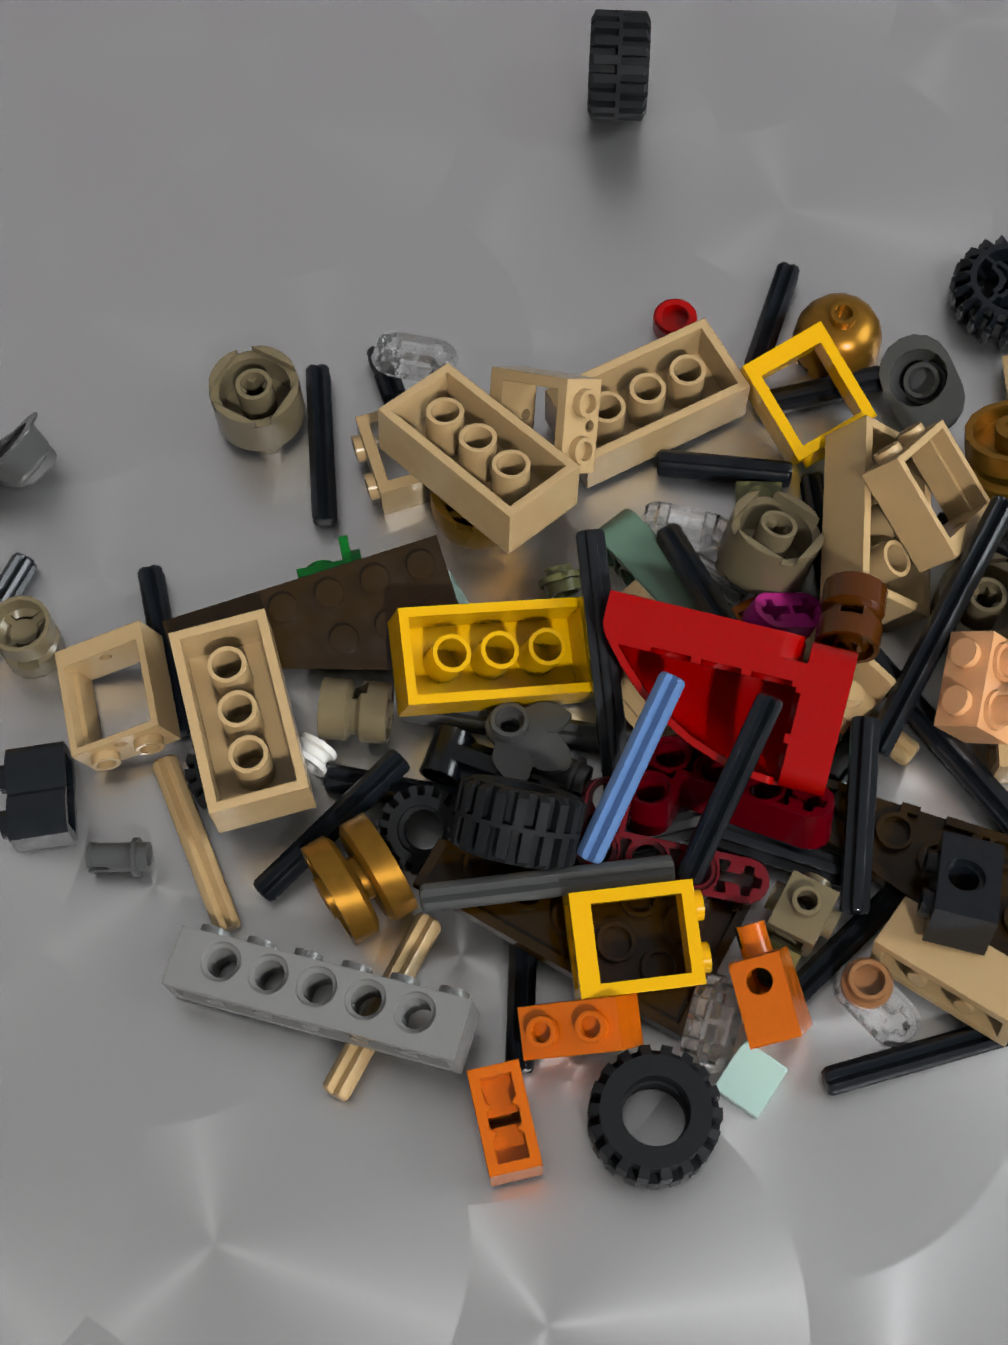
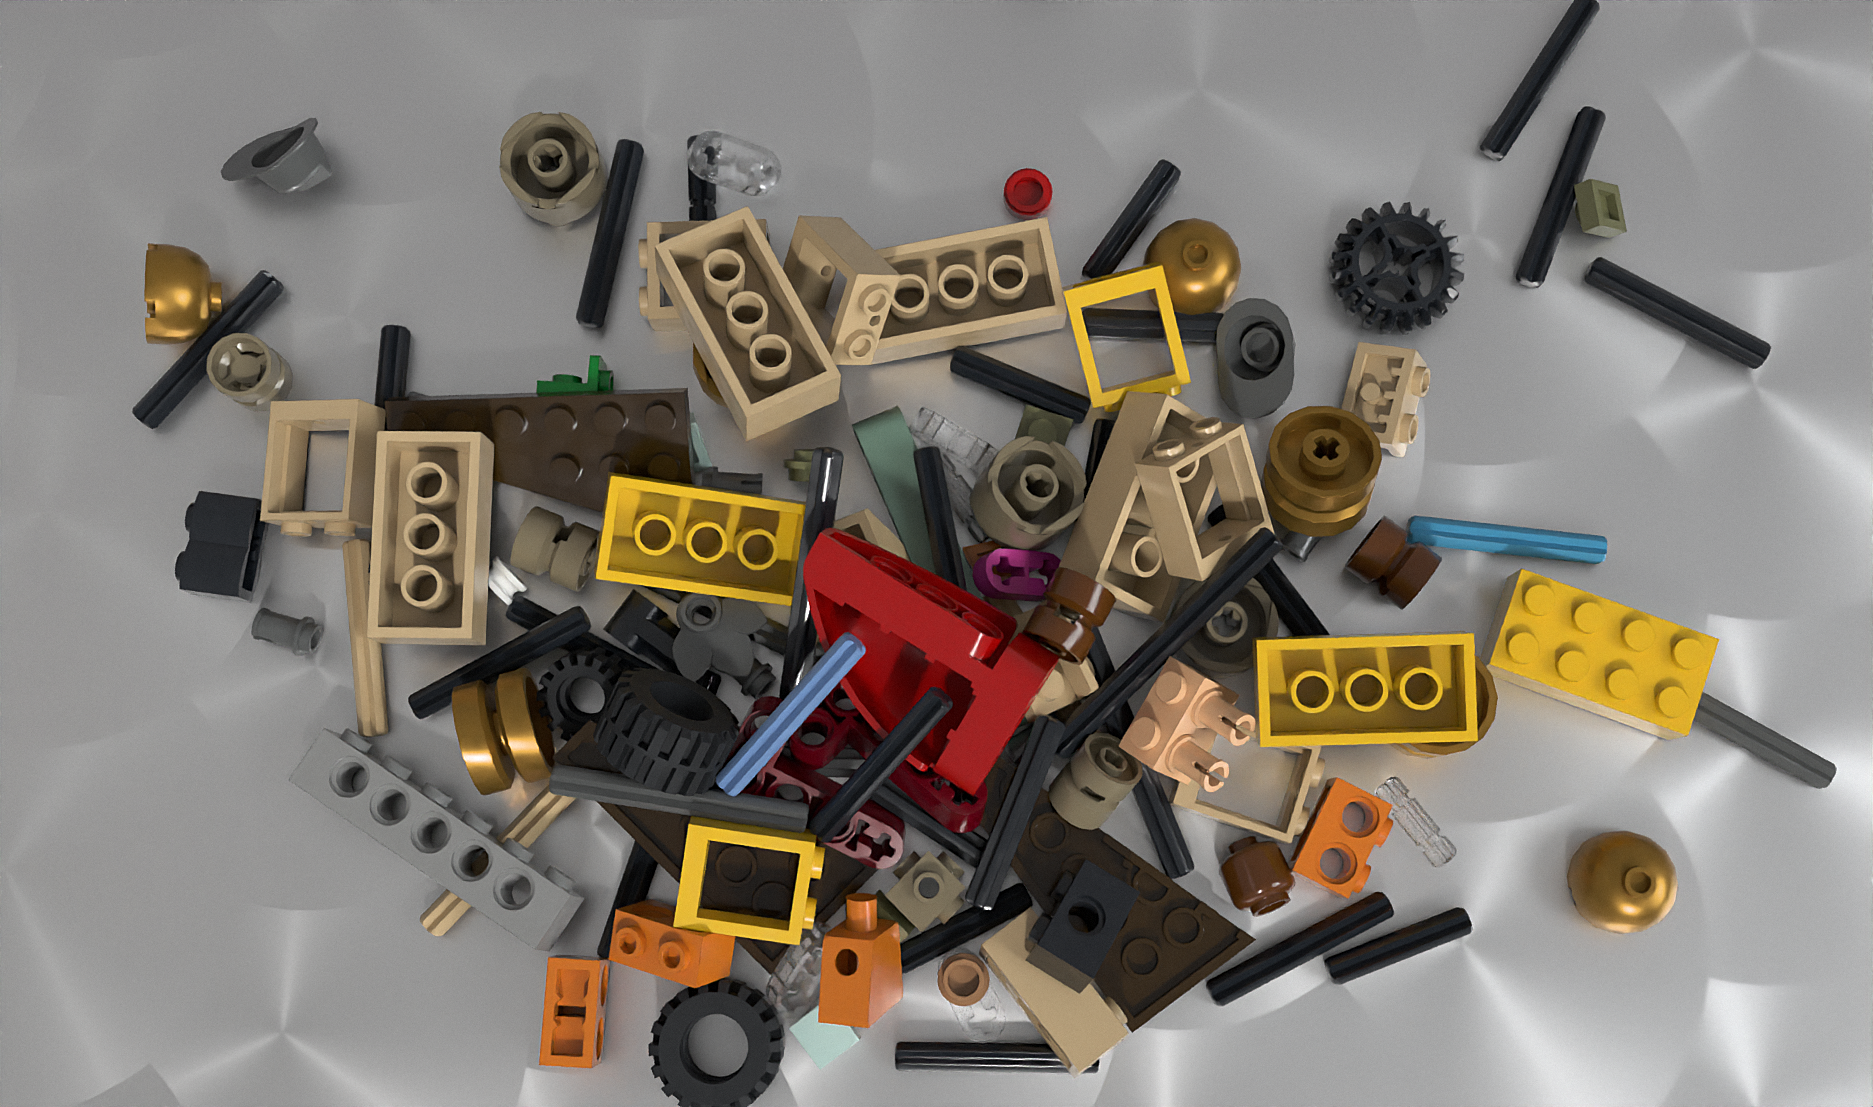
camera: 15 degrees right, 15 degrees up
none -> dark tan wheel [1048,732,1142,830]

